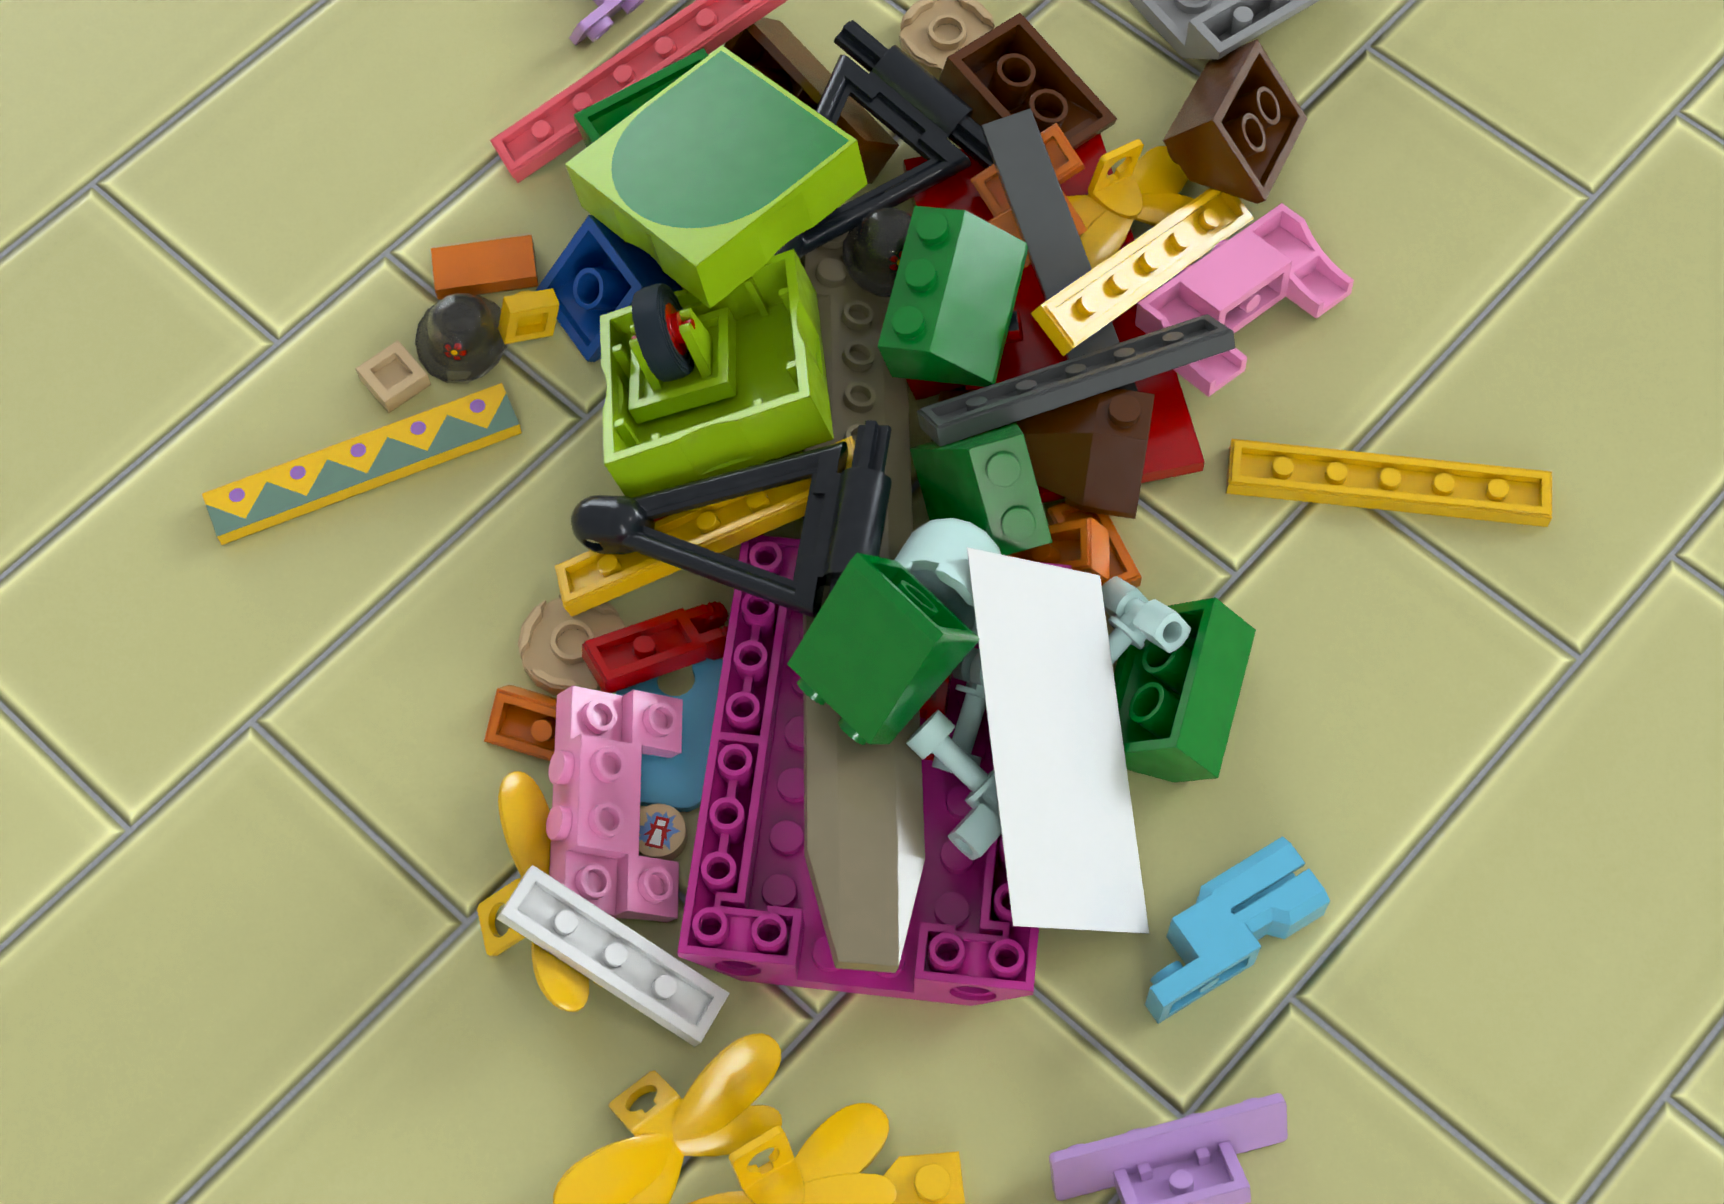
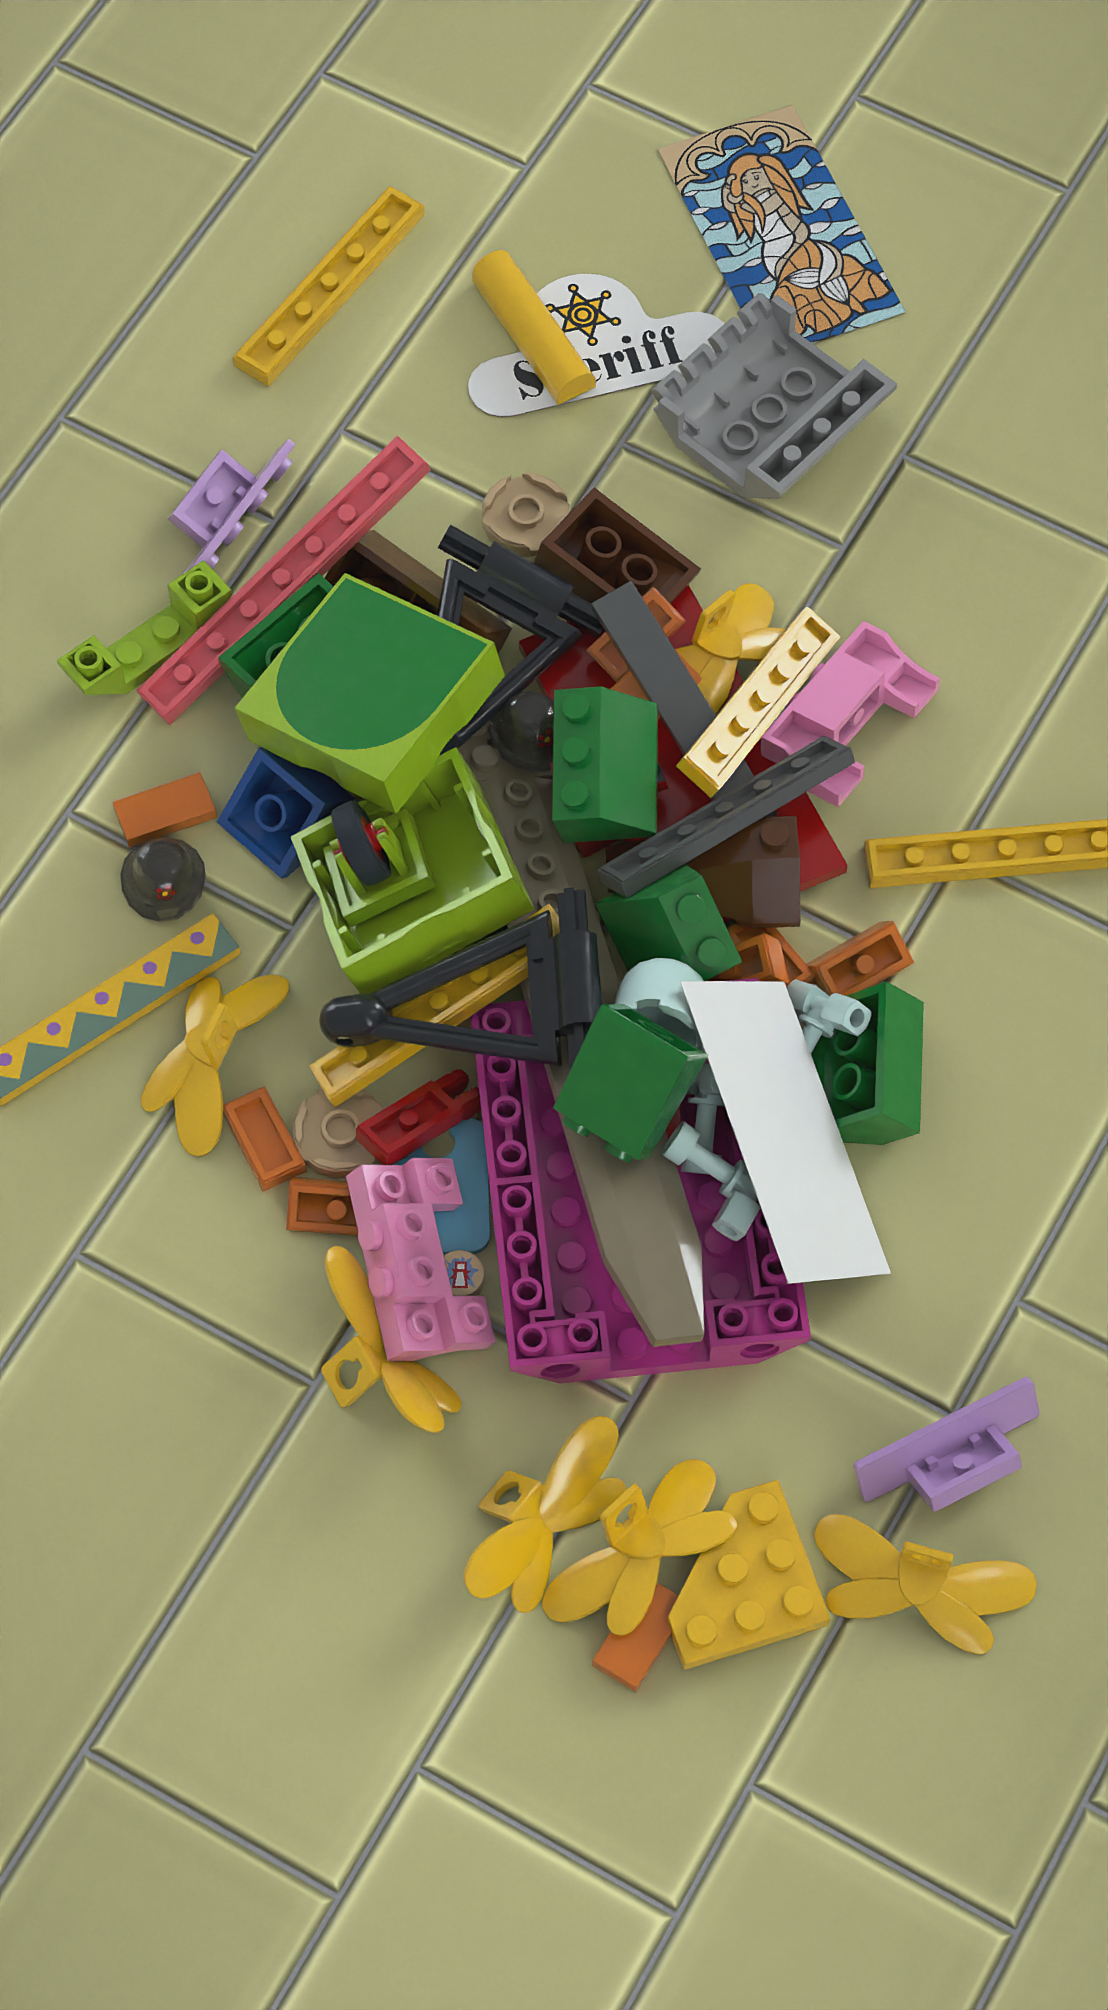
camera: 15 degrees left, 0 degrees up
tan tile [355,340,431,413] -> none
white plate [496,865,730,1047] -> none
yellow plate [498,288,560,344] -> none
medium azure plate [1145,836,1330,1024] -> none
reddish brown slope [1163,39,1308,204] -> none
none -> lime slope [57,560,232,695]
none -> yellow piece [141,974,290,1156]
none -> orange tile [223,1086,307,1192]
none -> orange slope [807,921,914,996]

